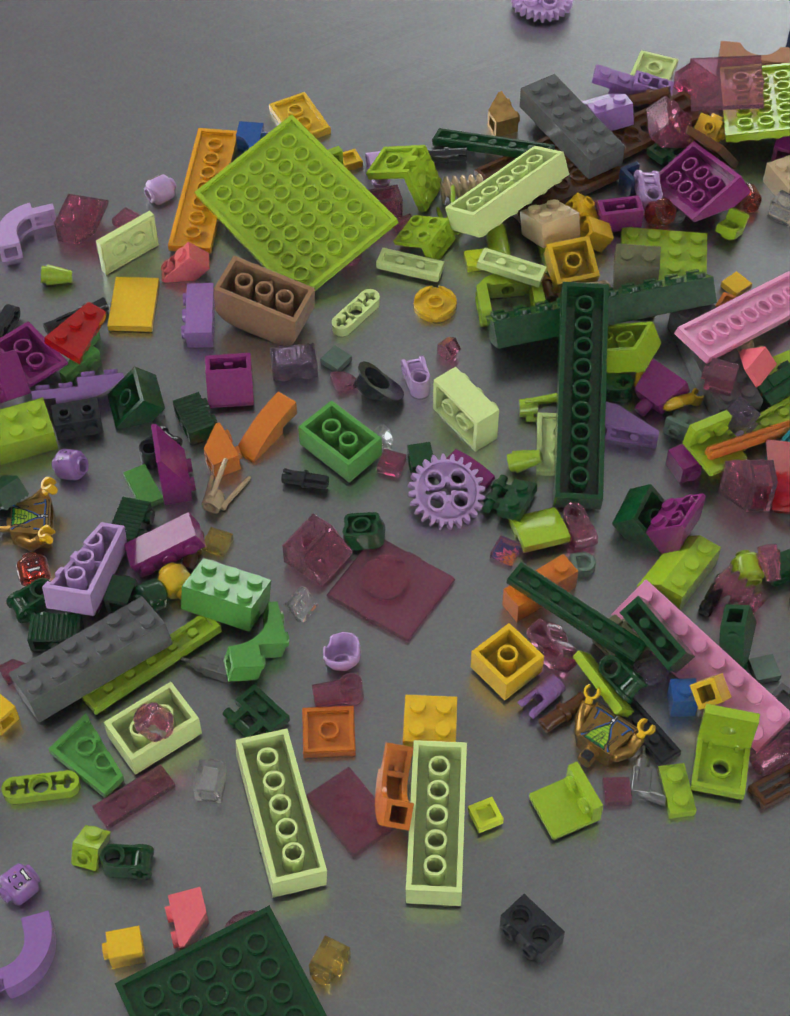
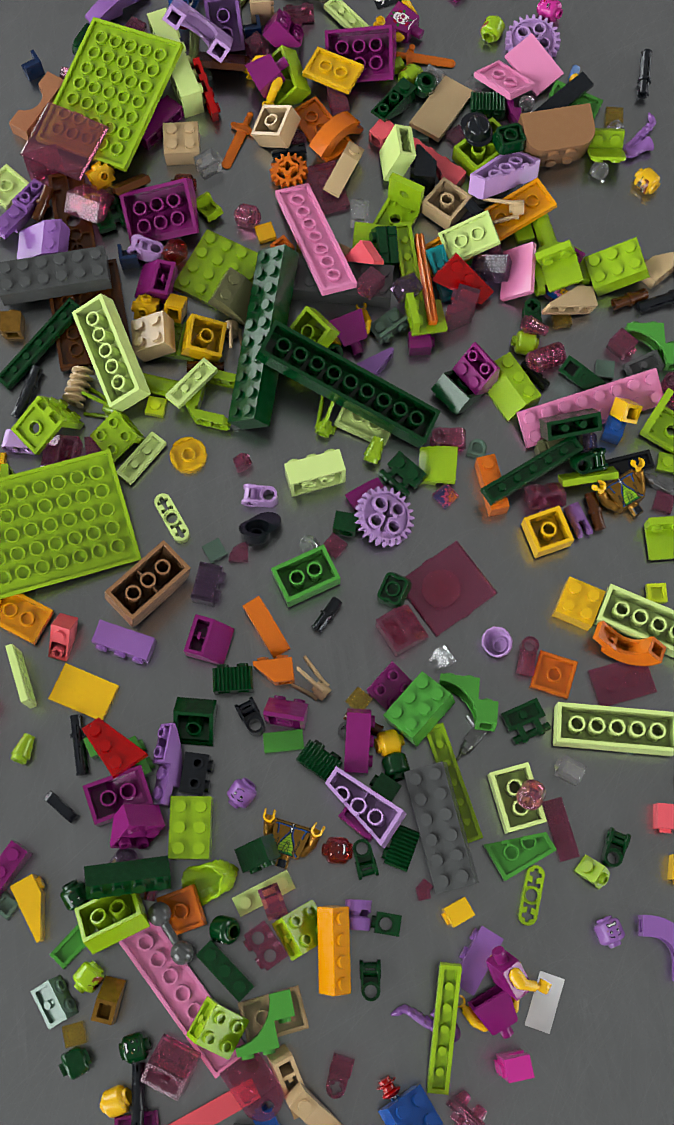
camera: 70 degrees left, 20 degrees up
none -> clear pink head [234,203,261,229]
none -> magenta hinge [366,661,413,711]

